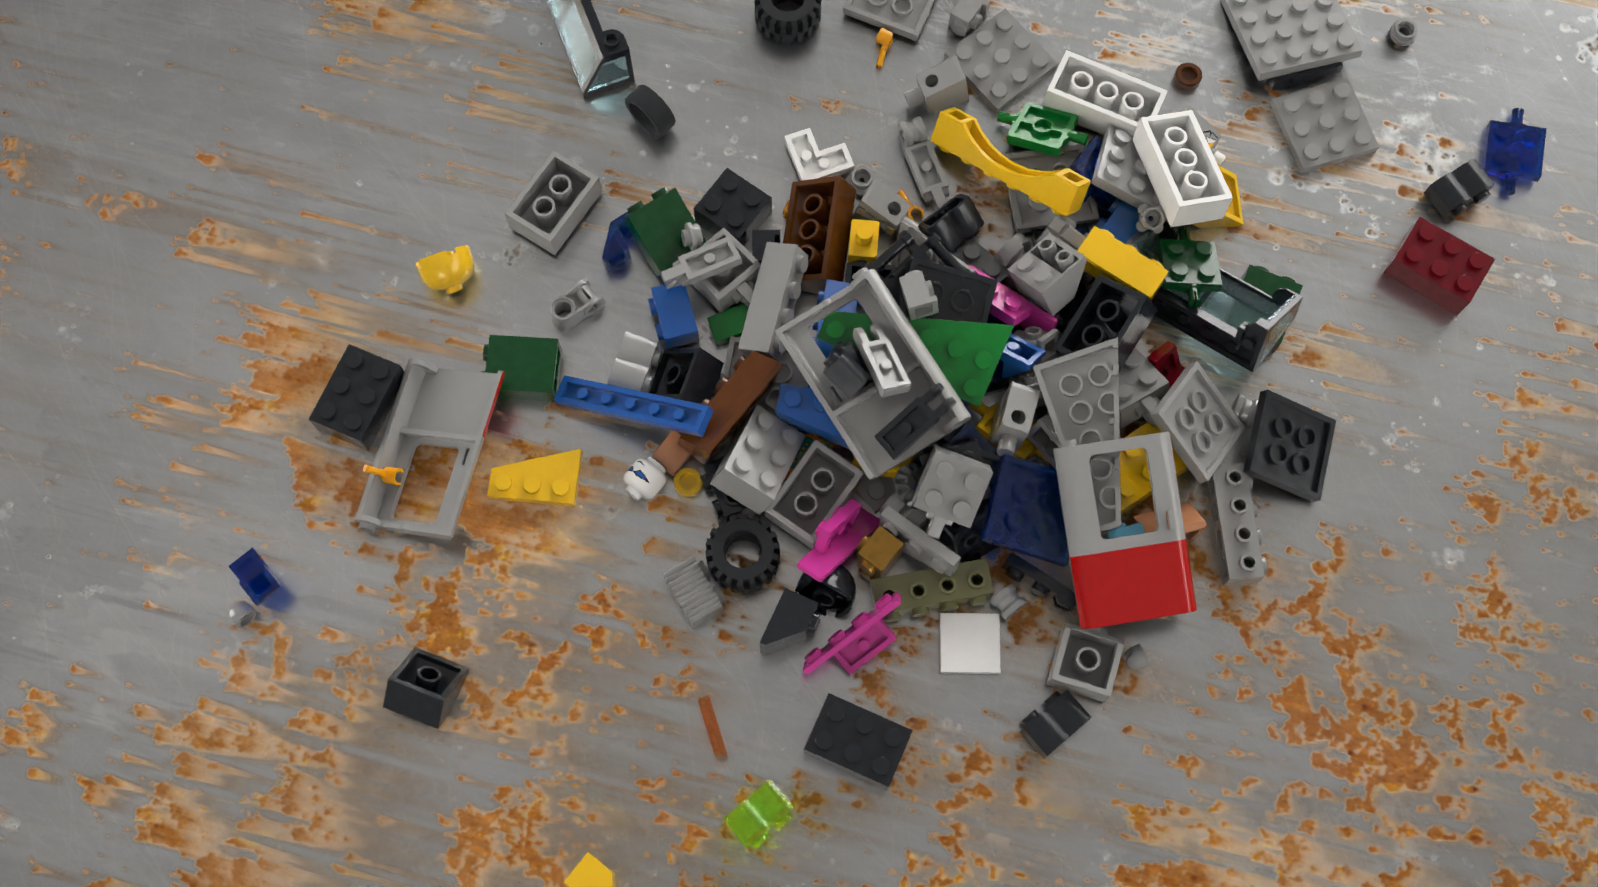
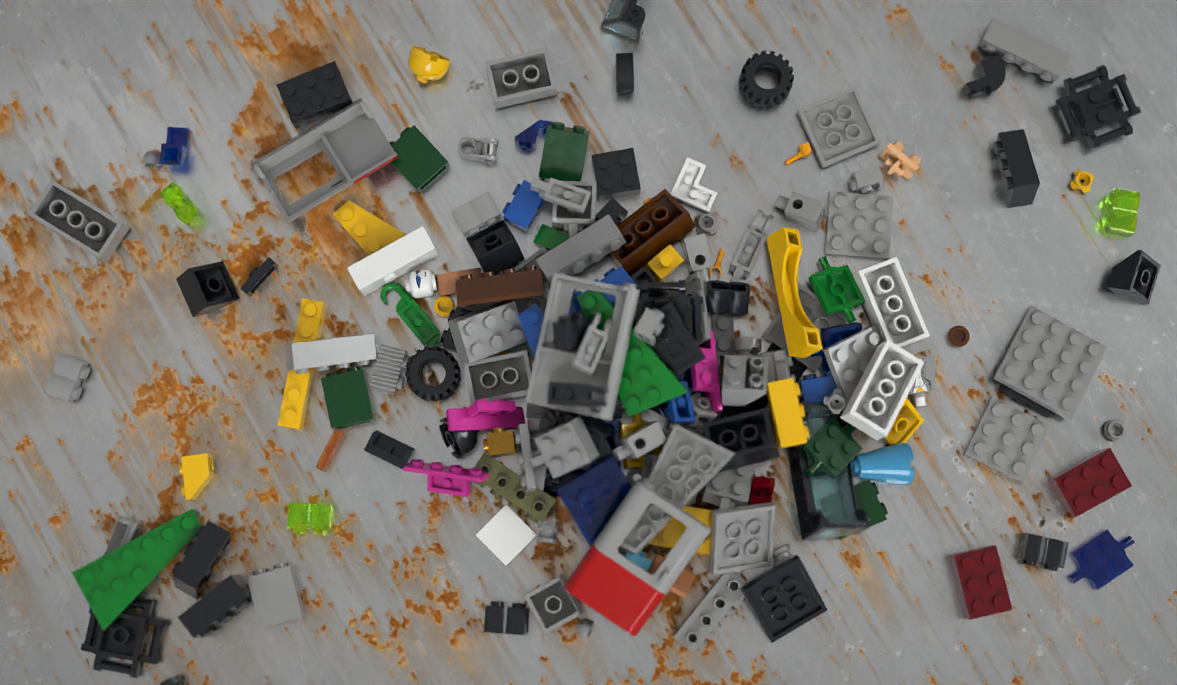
camera: 45 degrees right, 10 degrees up
light orange hand [363,465,404,485] -> none
blue plate [553,375,713,437] -> none
light grey plate [681,222,703,251] -> none
black slope [760,588,821,656] -> none
black brick [804,693,913,791] -> none
black hinge [1001,553,1077,613] -> none
none -> light grey brick [28,179,130,263]
none -> clear neon green brick [160,183,204,229]
none -> black plate [240,257,278,297]
none -> yellow brick [278,298,327,431]
none -> brick [285,334,377,374]
none -> dark green brick [321,366,376,430]
none -> white brick [347,226,439,296]
none -> black hinge [364,430,415,469]
none -> green plate [380,282,441,348]
none -> dark azure cone [851,442,915,486]
none -> dark red brick [1047,448,1132,518]

